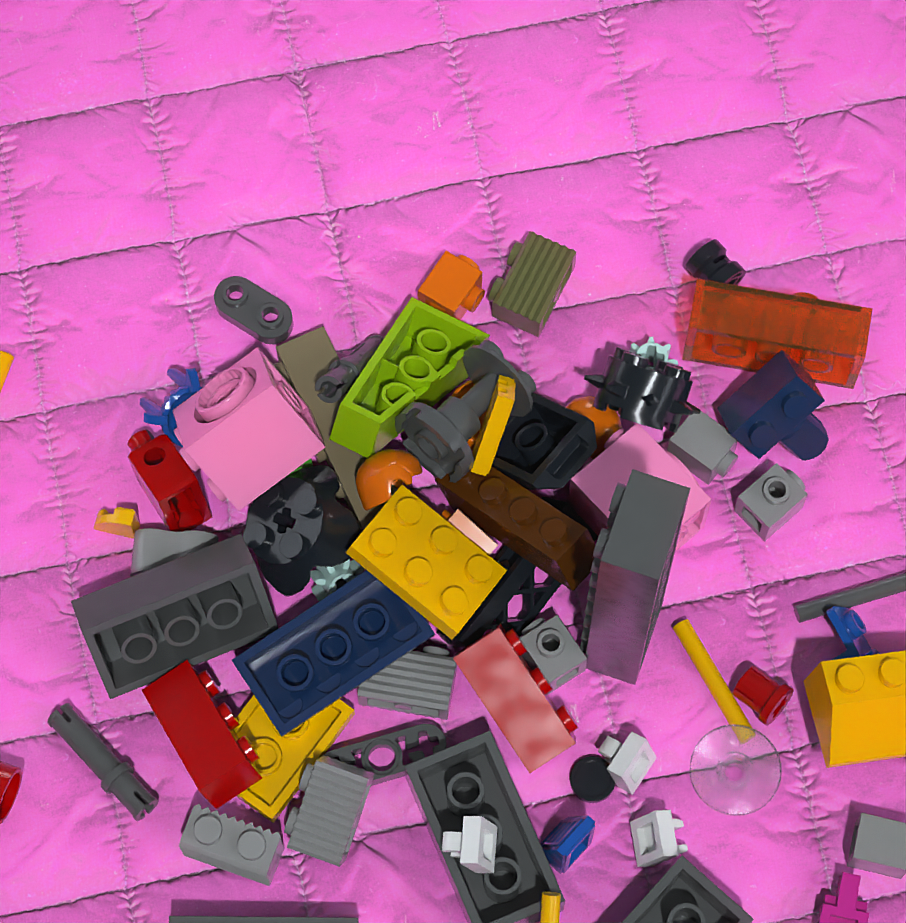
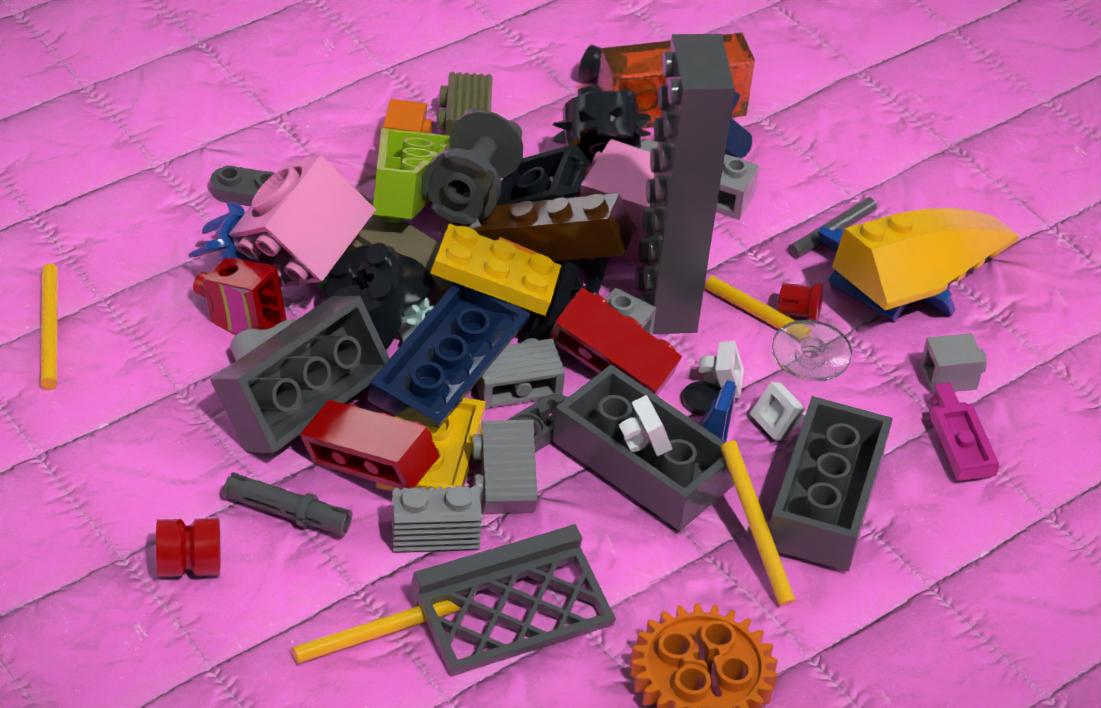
camera: 30 degrees left, 25 degrees down
tile [93,507,140,539] -> none
dark grey pin [315,335,384,403] -> none
orange hair [356,449,423,511] -> none
yellow tile [471,375,516,476] -> none

